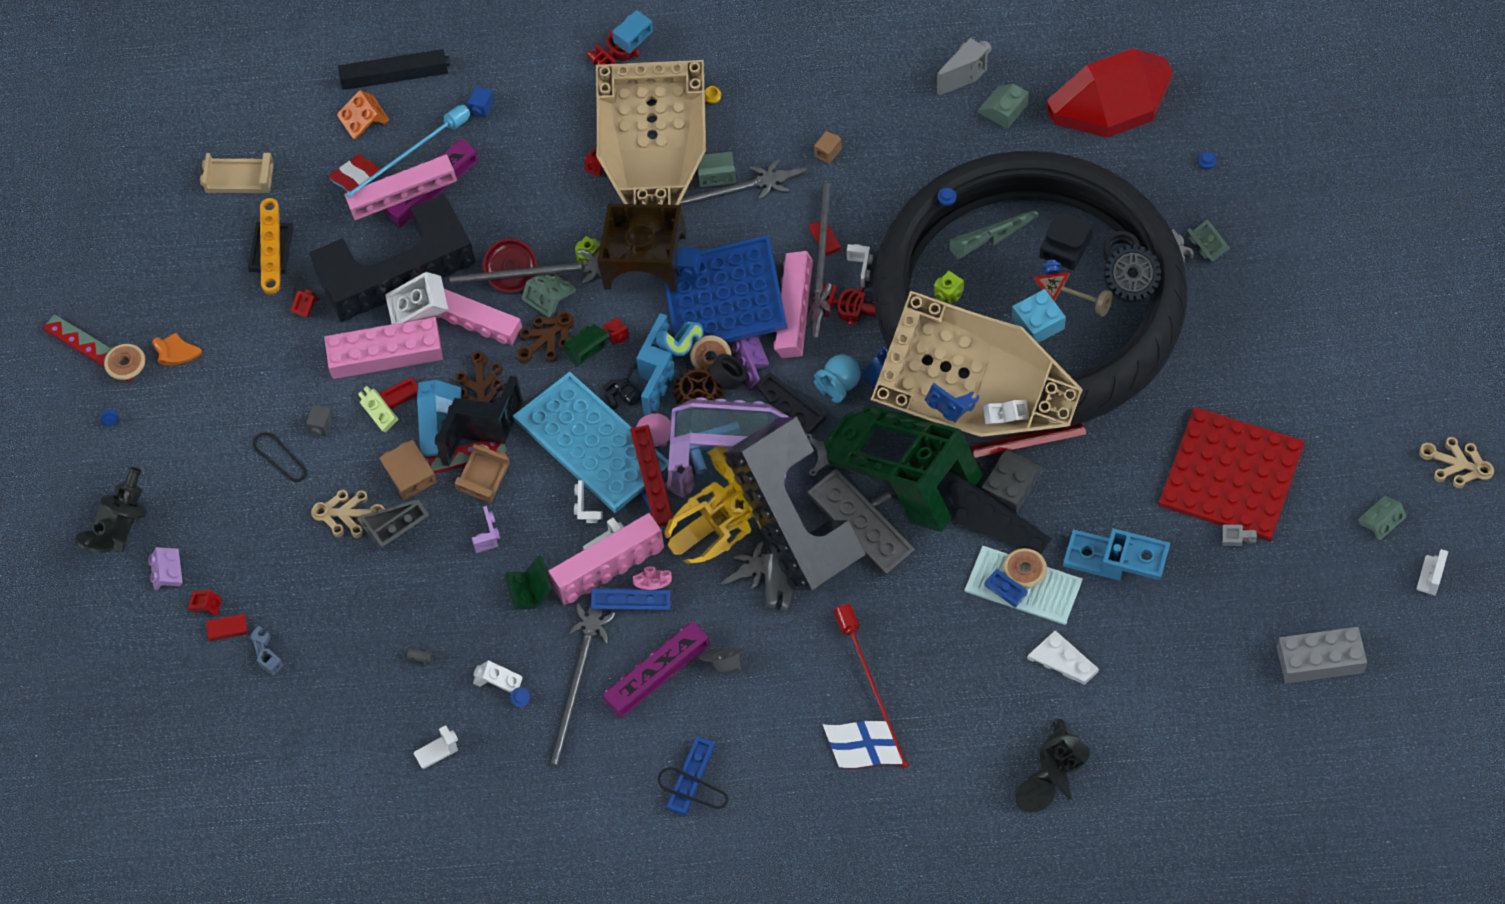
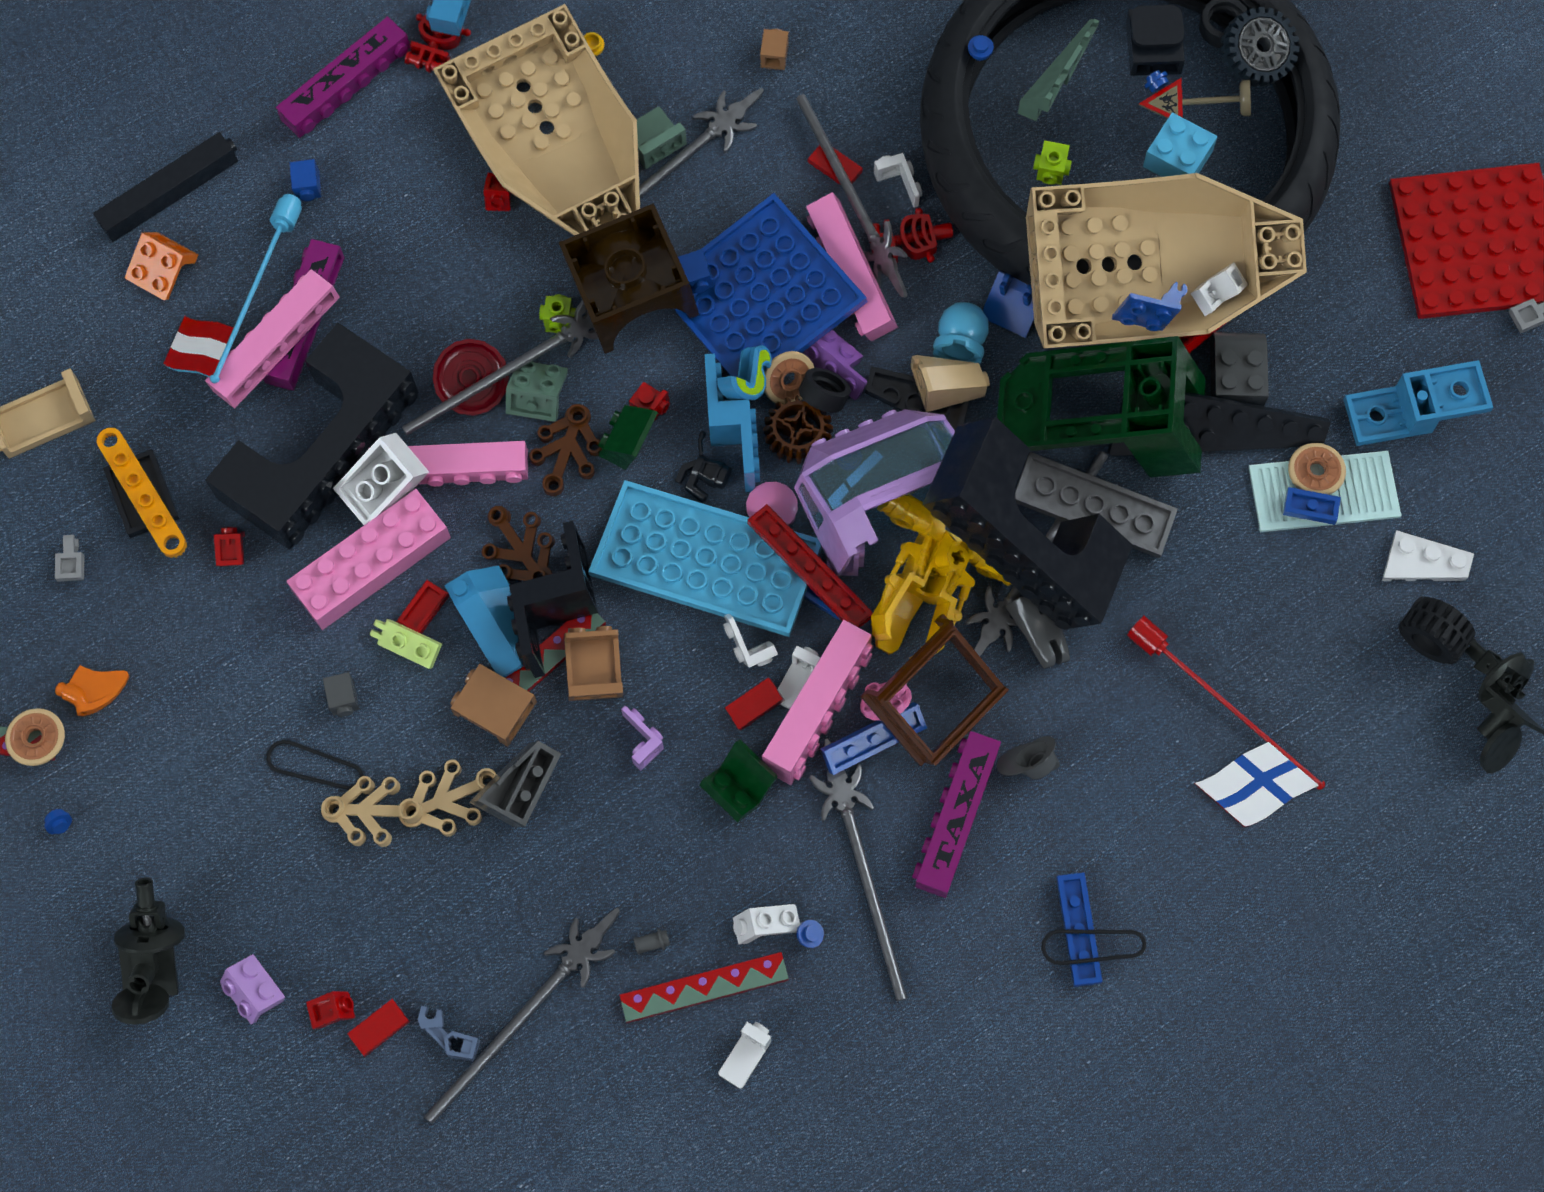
camera: 30 degrees left, 10 degrees up
none -> light grey plate [55,535,85,582]
none -> magenta brick [276,16,411,138]
none -> tan plant [321,776,423,847]
none -> flat silver piece [424,908,620,1124]
none -> tile [620,952,789,1023]
none -> red tile [725,677,785,731]
none -> reddish brown piece [860,614,1009,766]
none -> tan slope [911,355,990,412]
none -> black tyre [1399,596,1476,665]

